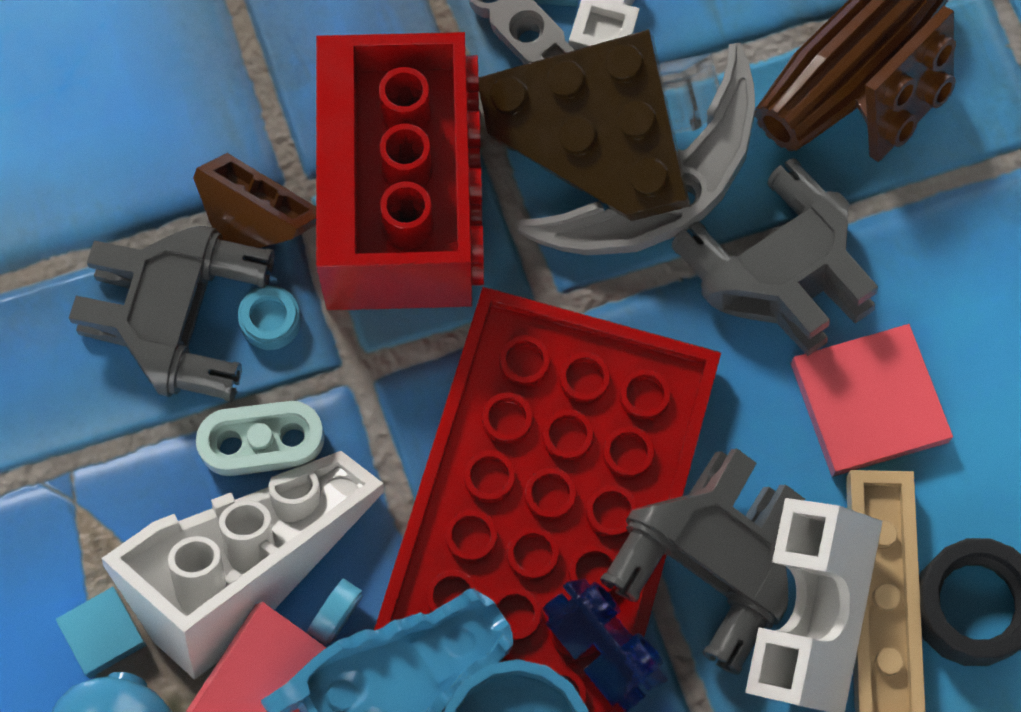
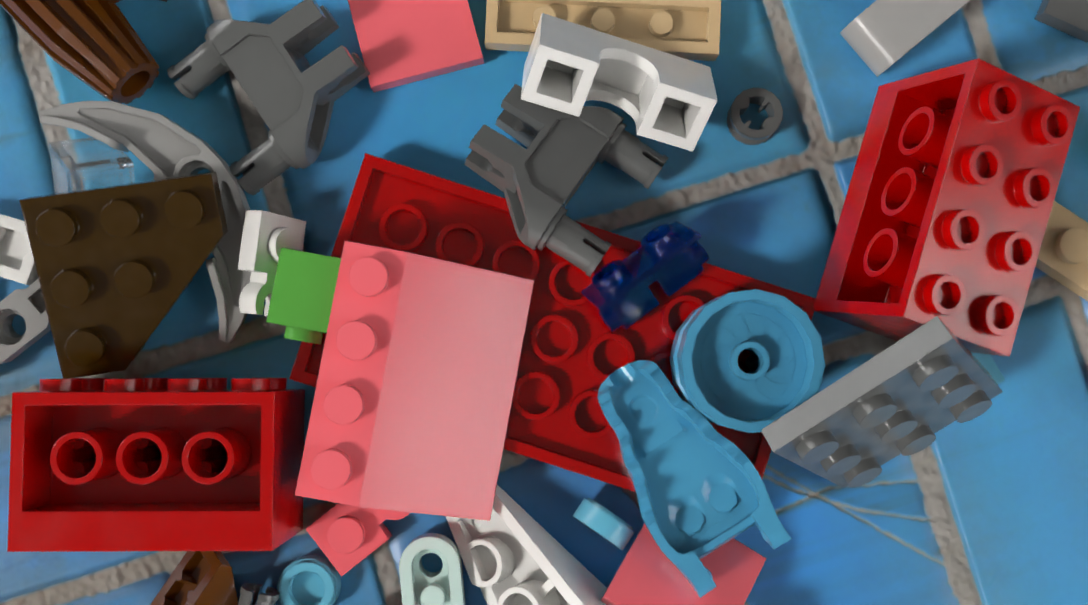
camera: 90 degrees left, 15 degrees up
none -> white plate [237,210,306,316]
none -> bright green brick [266,248,341,344]
none -> coral slope [295,241,534,521]
none -> coral plate [306,503,411,577]

